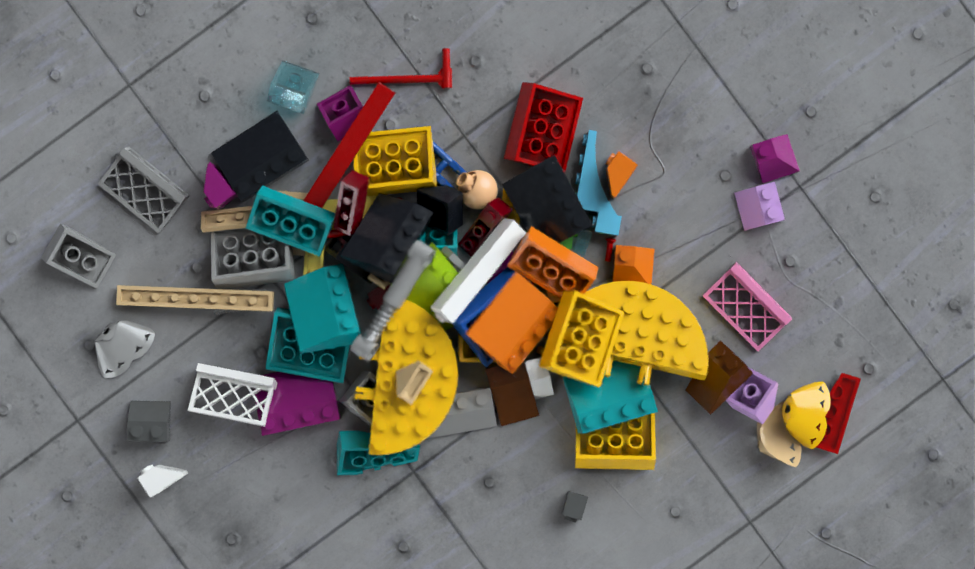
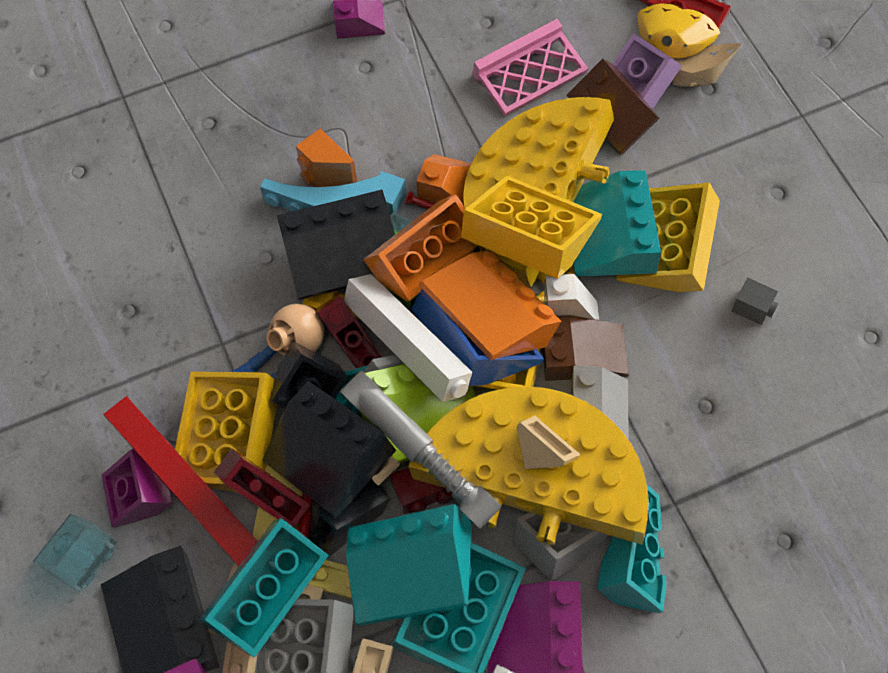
camera: 75 degrees left, 25 degrees down
red bar [350,48,452,89] -> none
red slope [504,82,583,173] -> none
lavender slope [734,182,785,231] -> none

